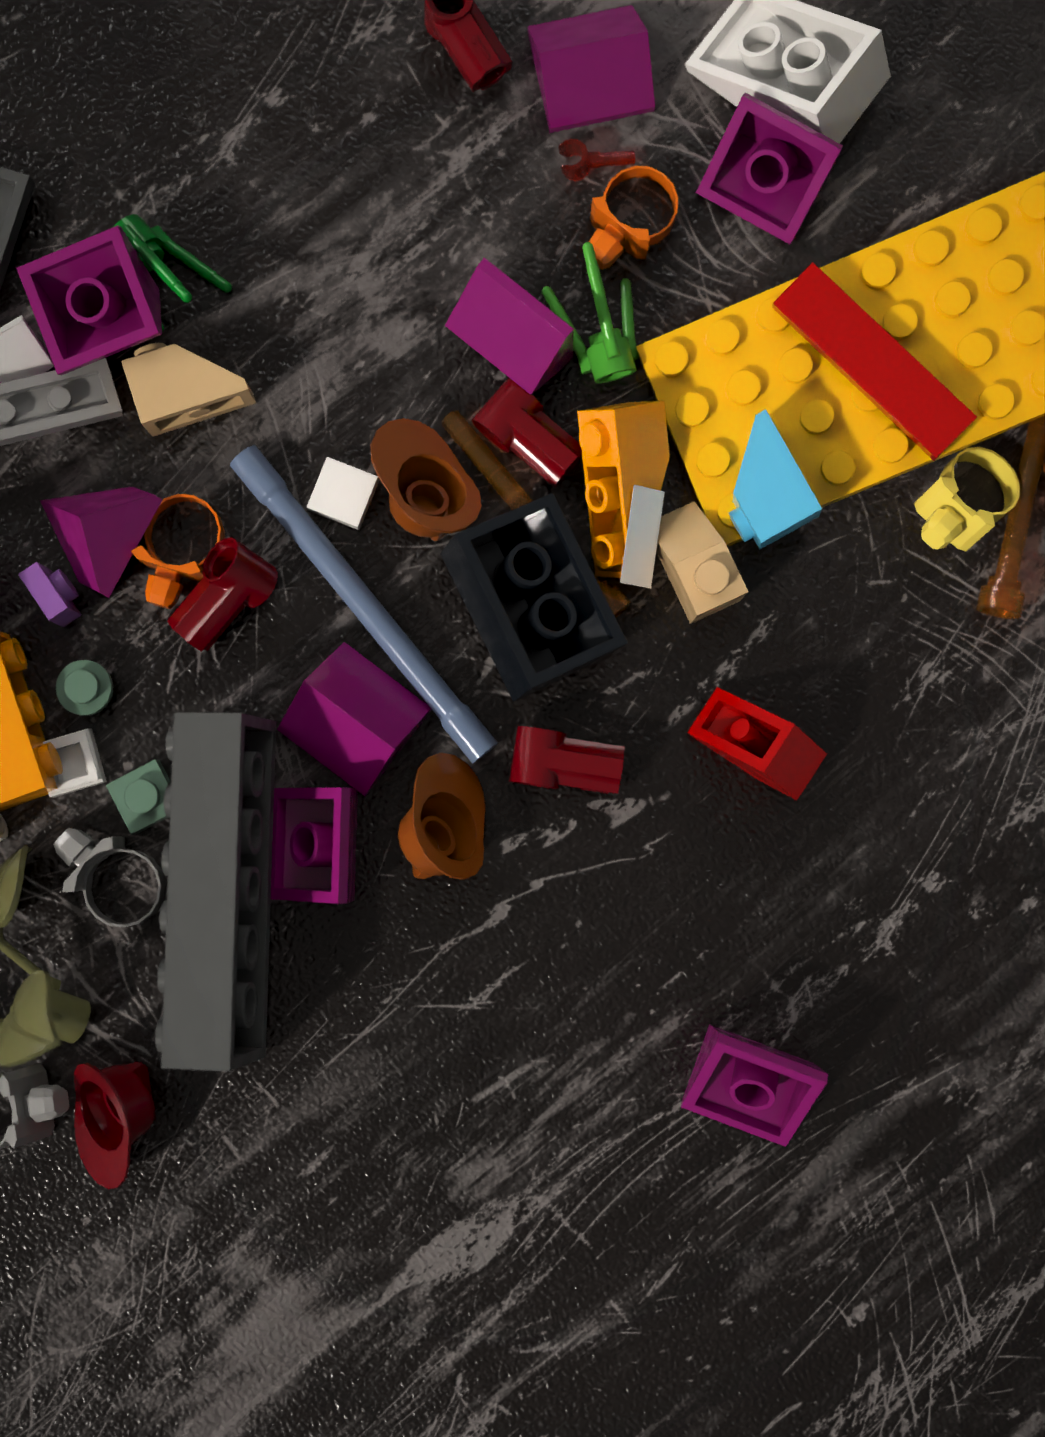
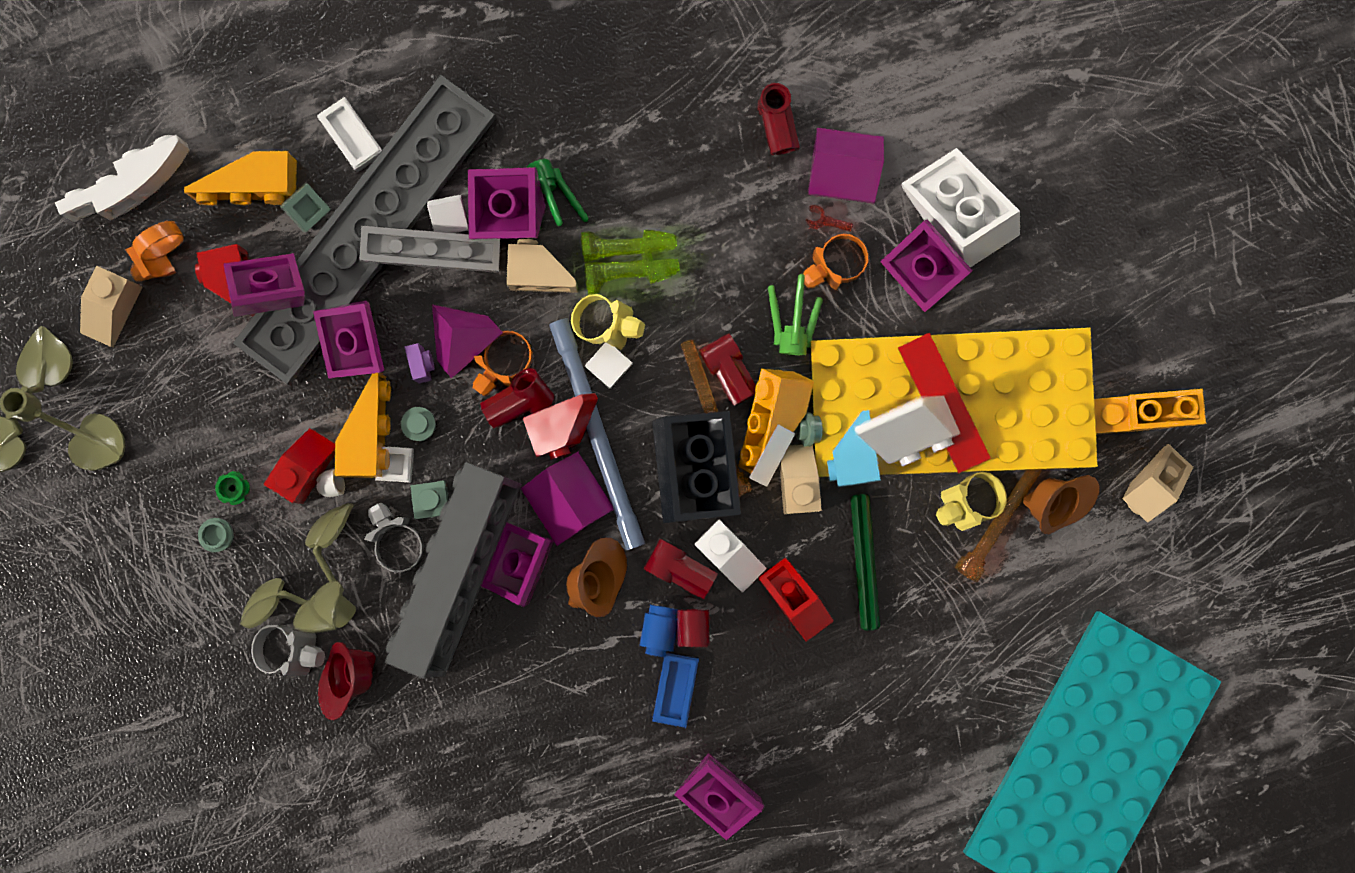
camera: 25 degrees right, 0 degrees up
dark orange piece [370,418,482,542] -> none
magenta slope [445,257,574,395] -> none
none -> slope [523,393,598,460]
none -> light yellow piece [571,294,645,350]
none -> clear neon green piece [581,230,680,295]
none -> blue brick [640,605,678,657]
none -> blue tile [652,652,699,728]
none -> dark red piece [678,609,710,647]
none -> white slope [694,520,767,593]
none -> sand green plate [795,412,822,447]
none -> dark green axle [851,494,880,631]
none -> white slope [854,395,960,466]

